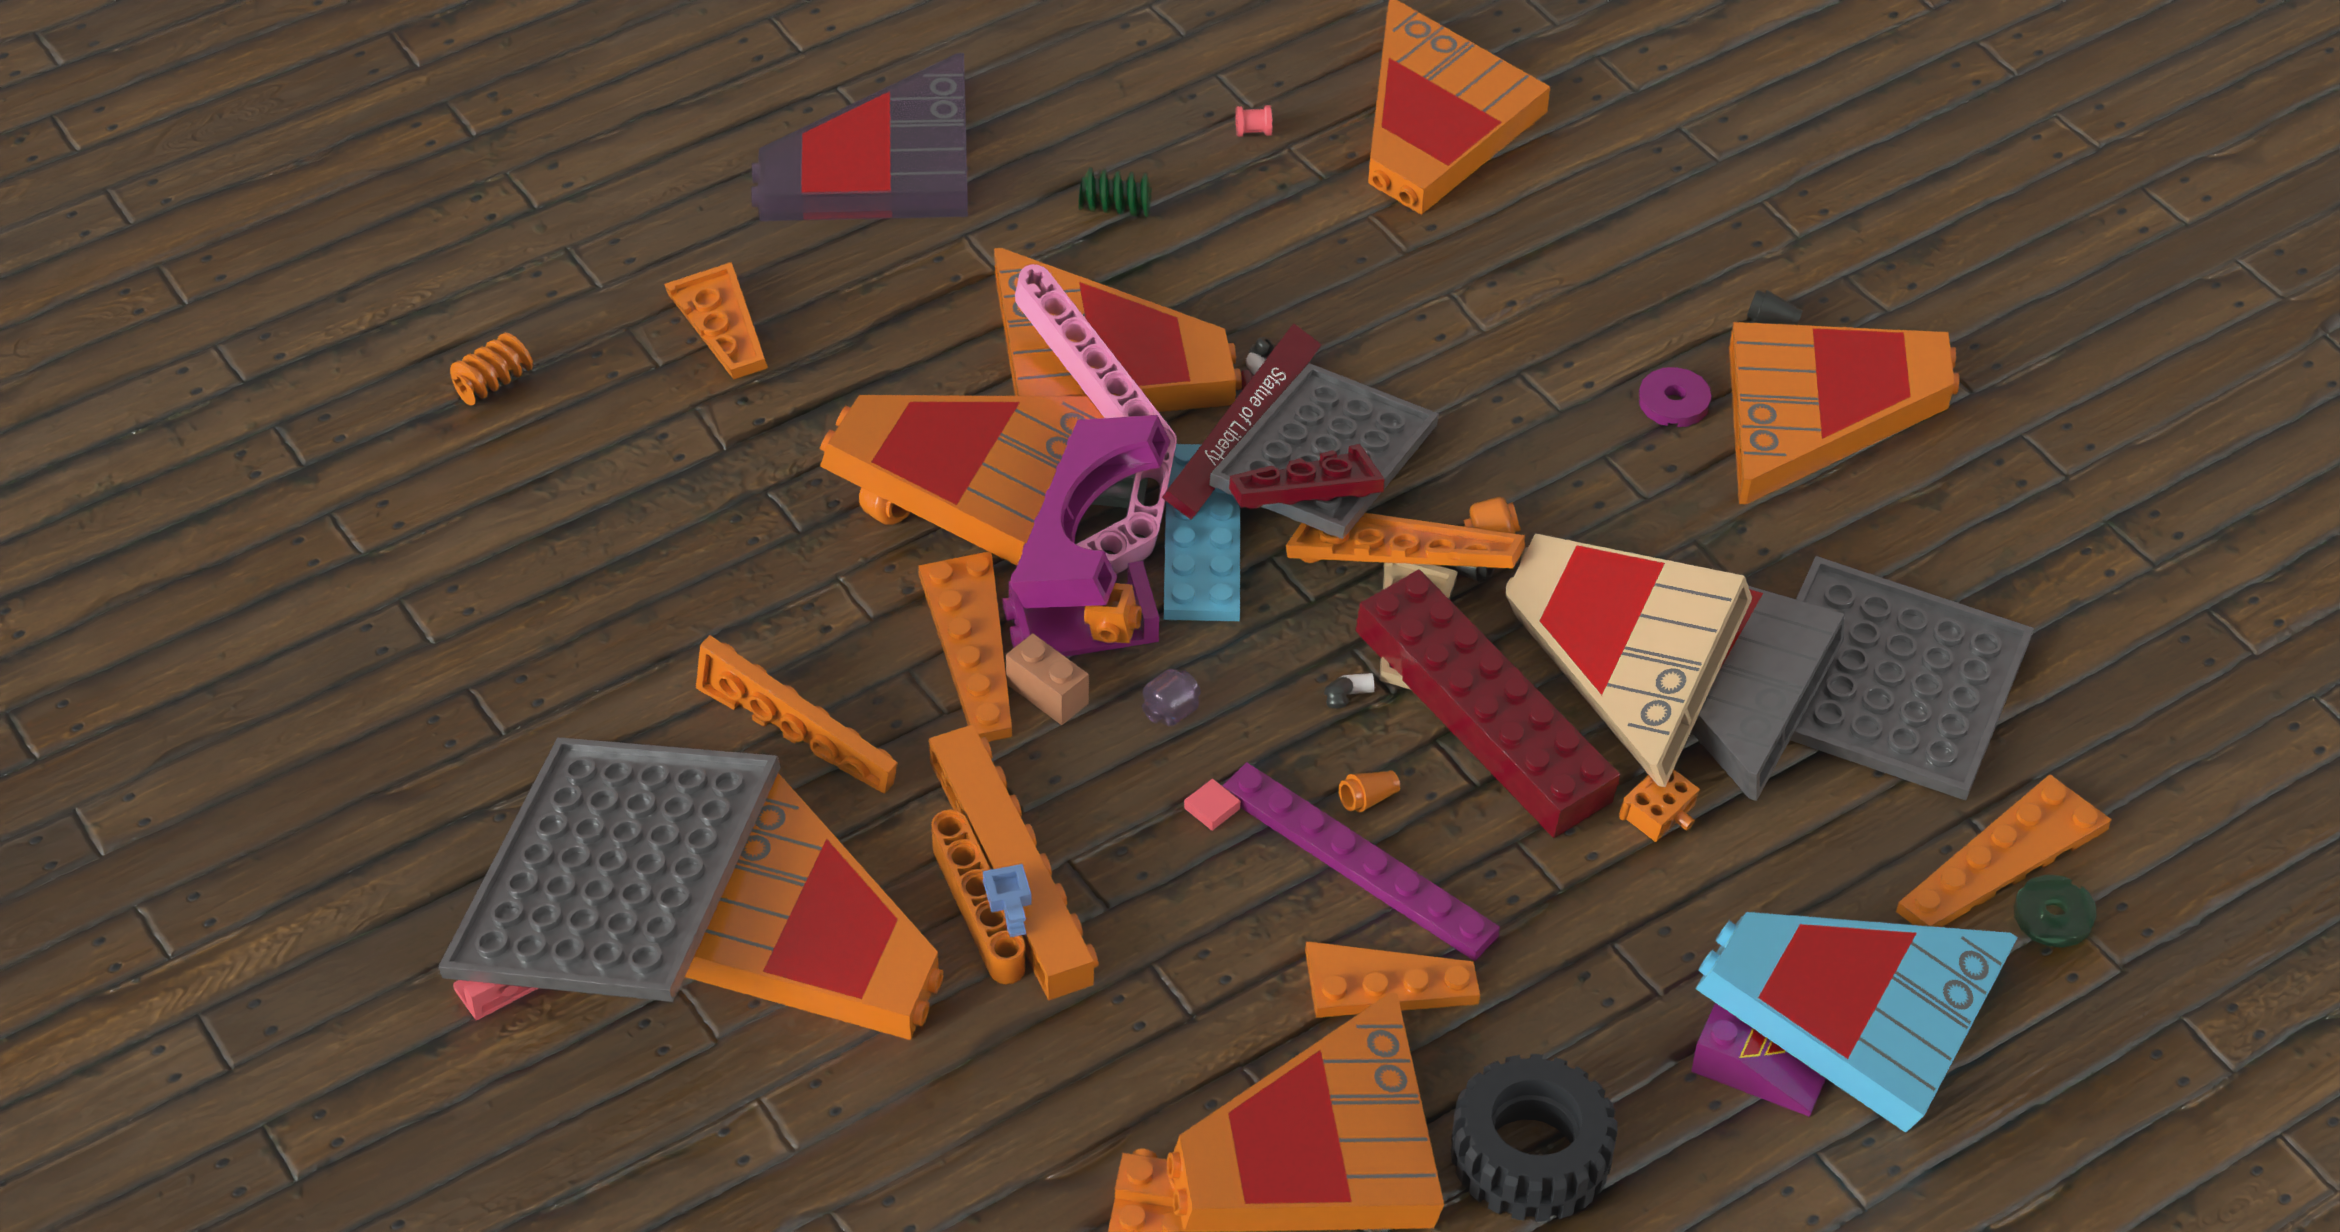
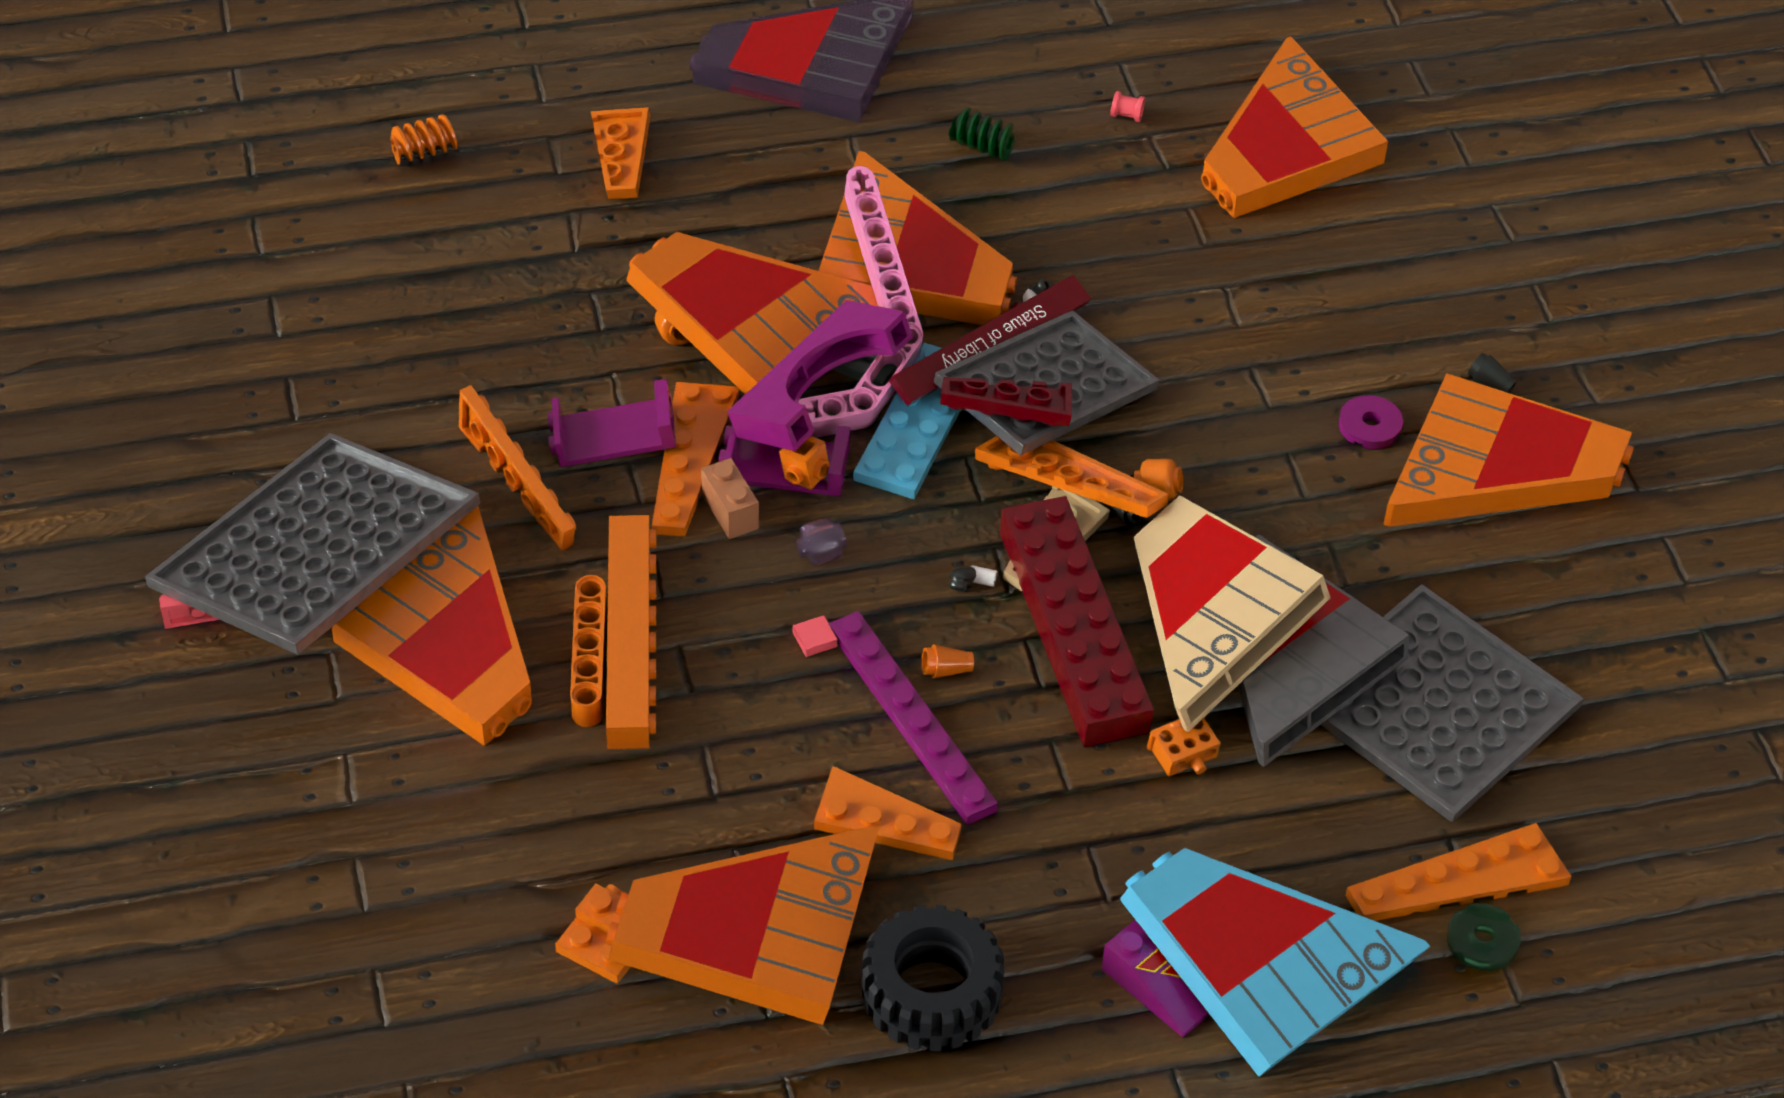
camera: 20 degrees right, 0 degrees up
medium blue plate [983,864,1032,937] -> none
none -> magenta panel [547,379,676,467]

